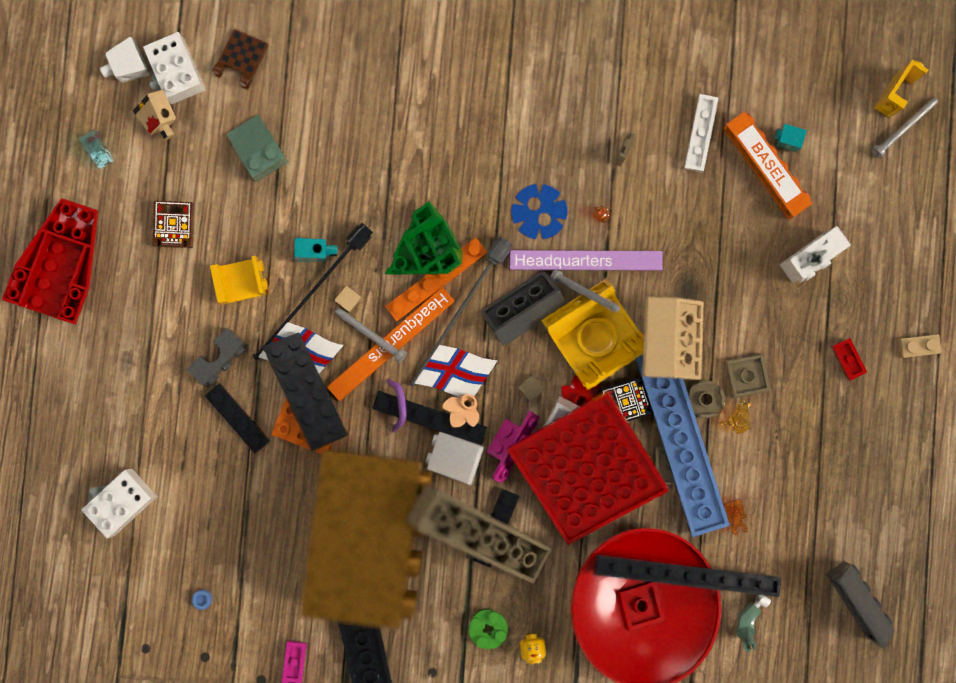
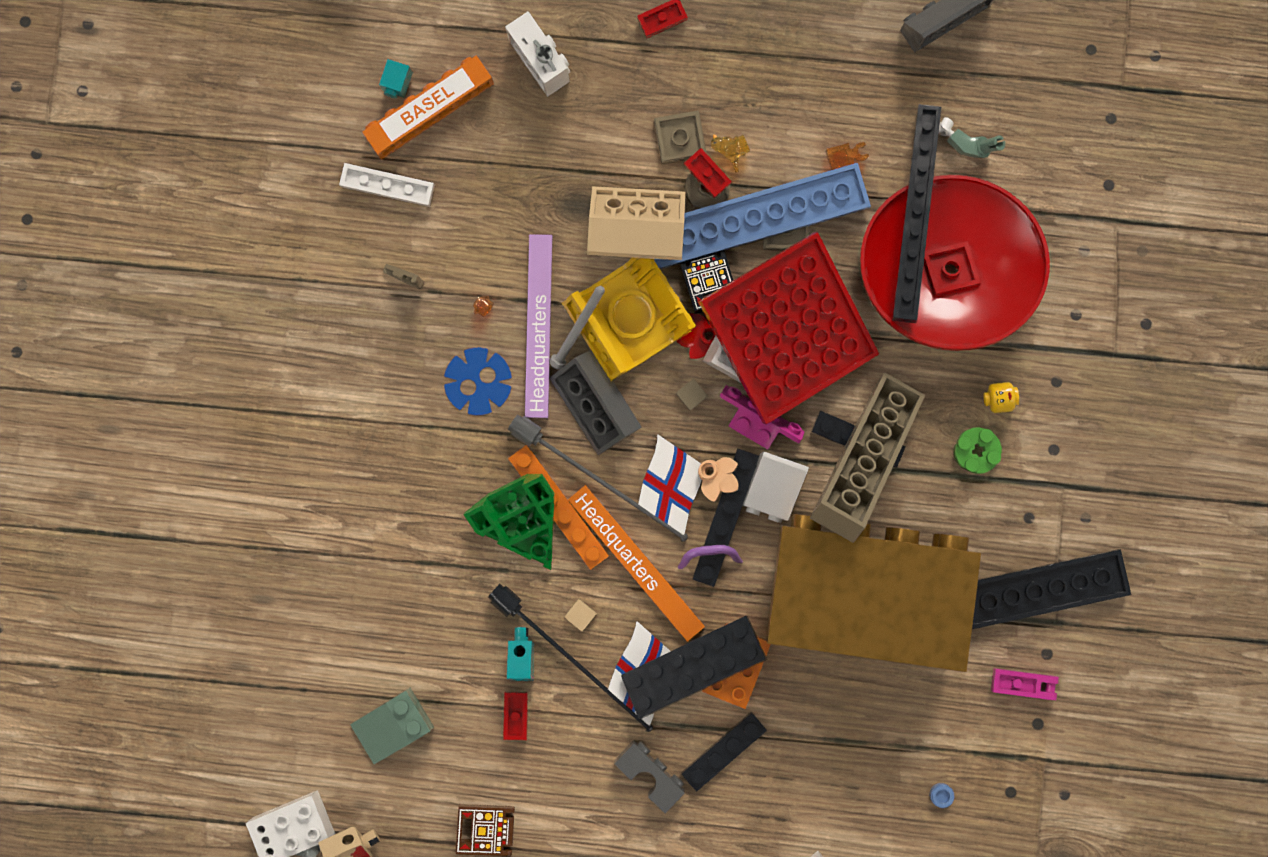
camera: 85 degrees left, 0 degrees up
yellow panel [210,256,268,305] -> none
reddish brown flag [212,29,269,90] -> none
light grey bar [335,308,407,363] -> none
none -> red plate [503,692,528,740]
none -> red plate [684,148,732,199]

